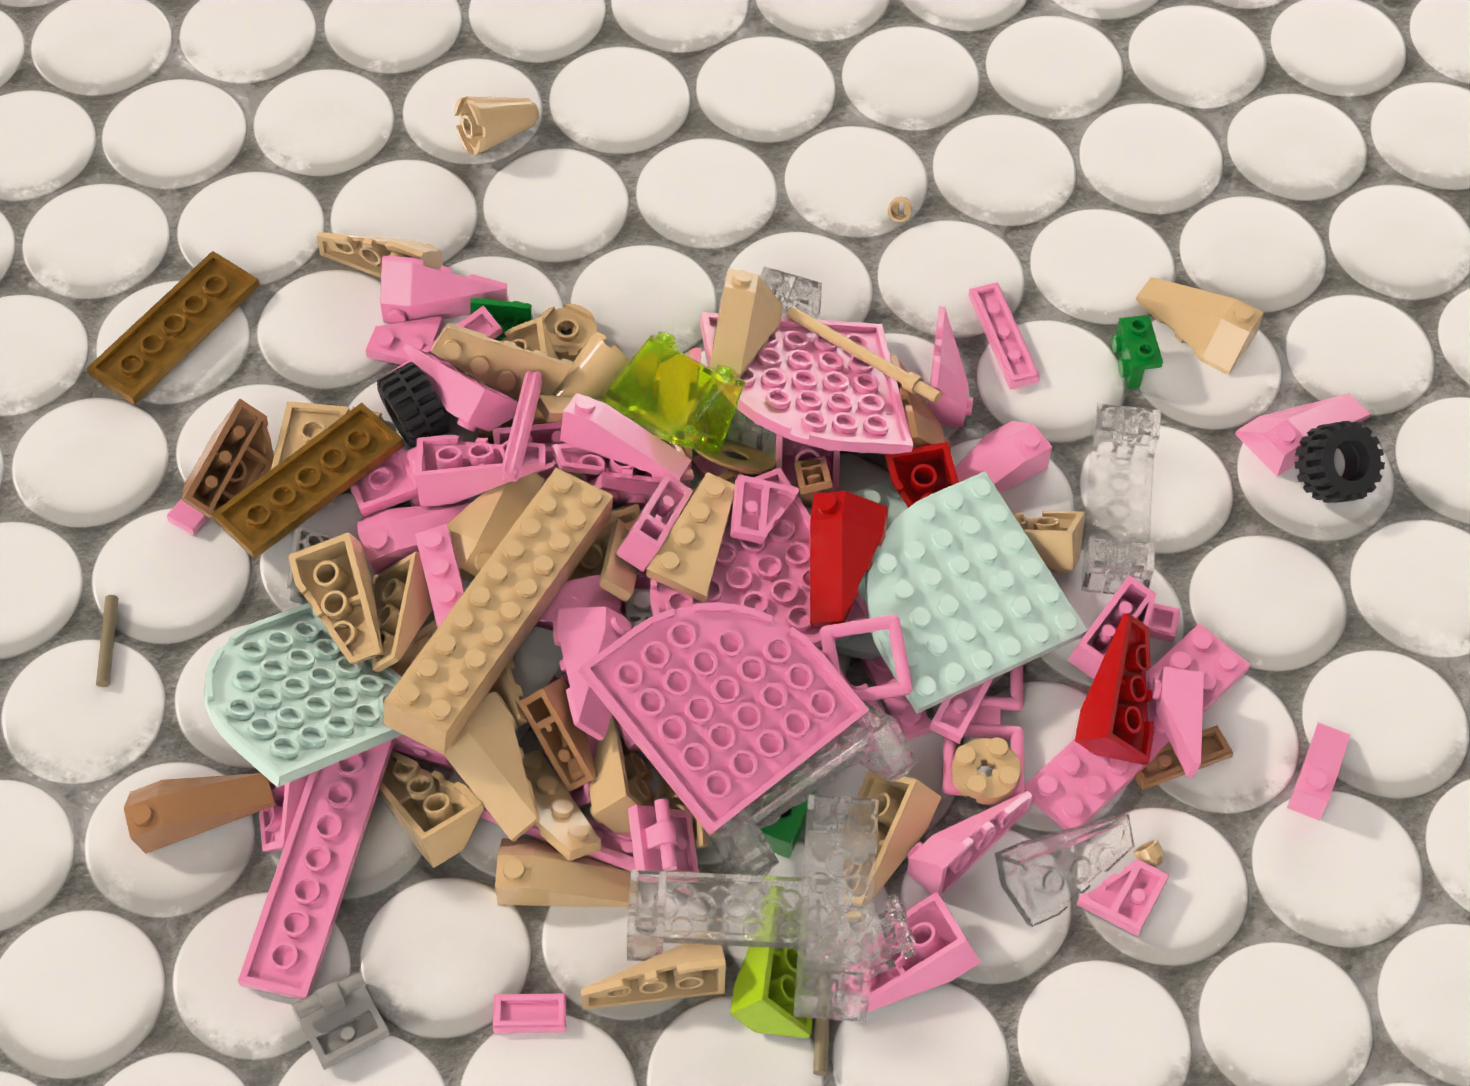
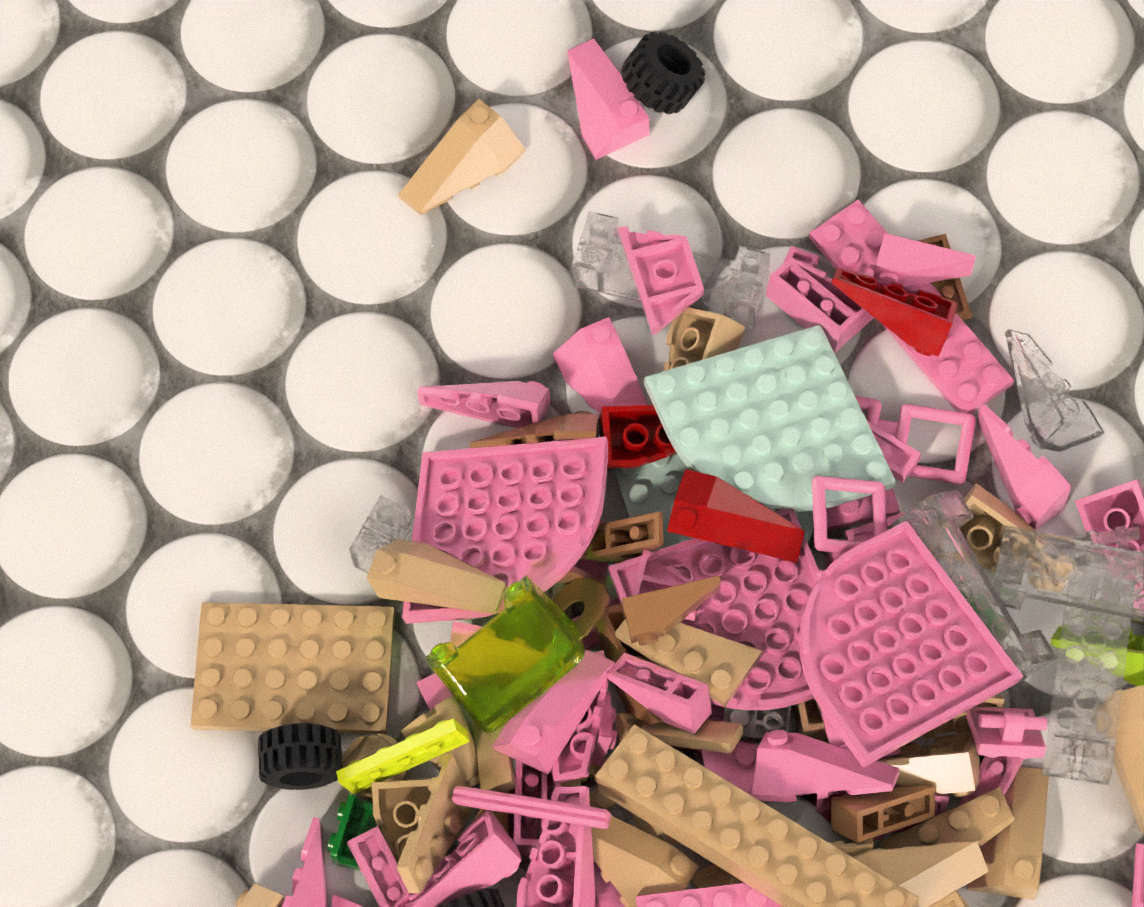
camera: 75 degrees left, 10 degrees up
tan cone [454,96,539,155] -> none
tan bar [787,306,942,403] -> none
tan hinge [888,196,913,222] -> none
tan plate [951,737,1021,805] -> none
bright pink tile [969,282,1040,389] -> none
bright pink wing [1077,859,1169,937] -> none
green bracket [1111,315,1163,389] -> none
tan hinge [1133,839,1164,868] -> none
bright pink slope [1287,722,1350,821] -> none
none -> tan plate [191,602,395,734]
none -> black tyre [258,723,342,790]
none -> neon yellow plate [336,719,470,794]
none -> bright pink wing [618,227,704,335]
none -> medium nougat slope [621,576,721,646]

